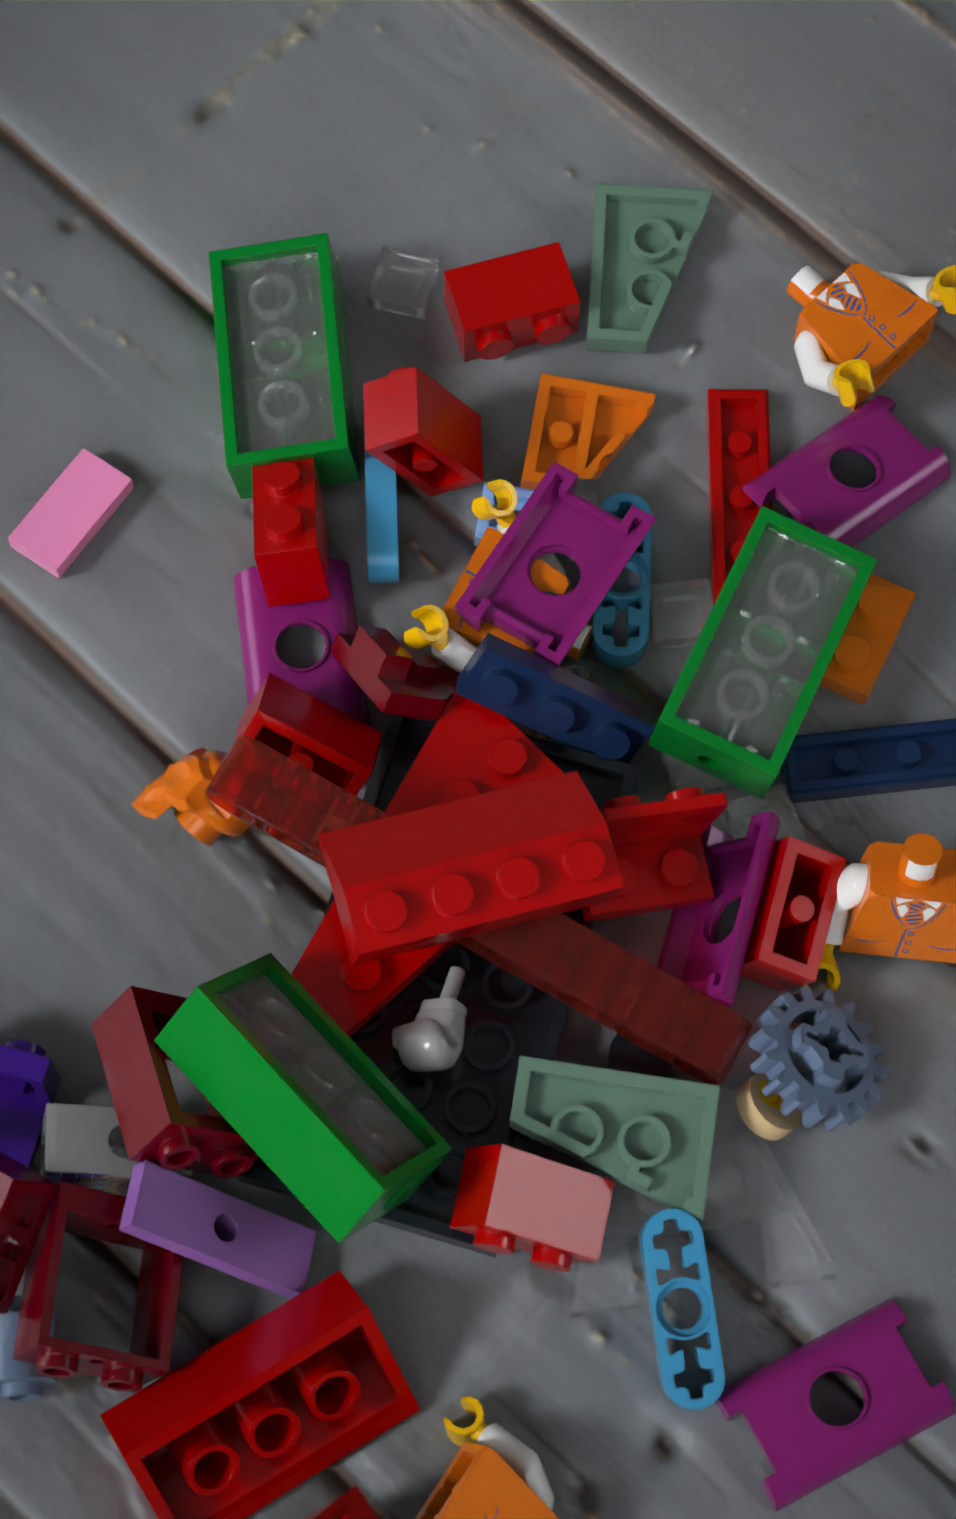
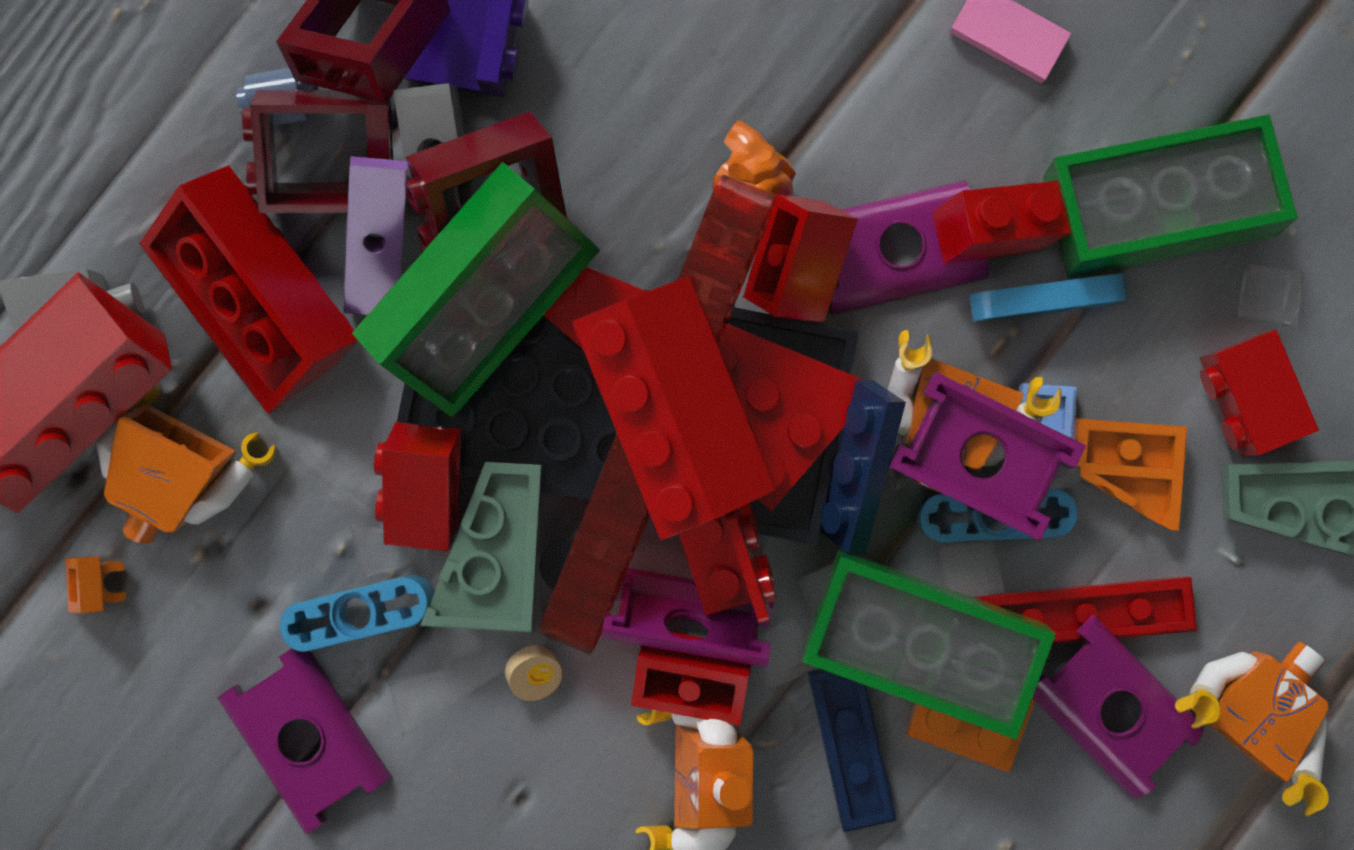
camera: 75 degrees right, 20 degrees up
dark red plate [331,625,460,721] -> none
red brick [363,366,483,497] -> none
light grey piece [392,966,467,1072] -> none
sand blue gear [748,986,889,1131] -> none

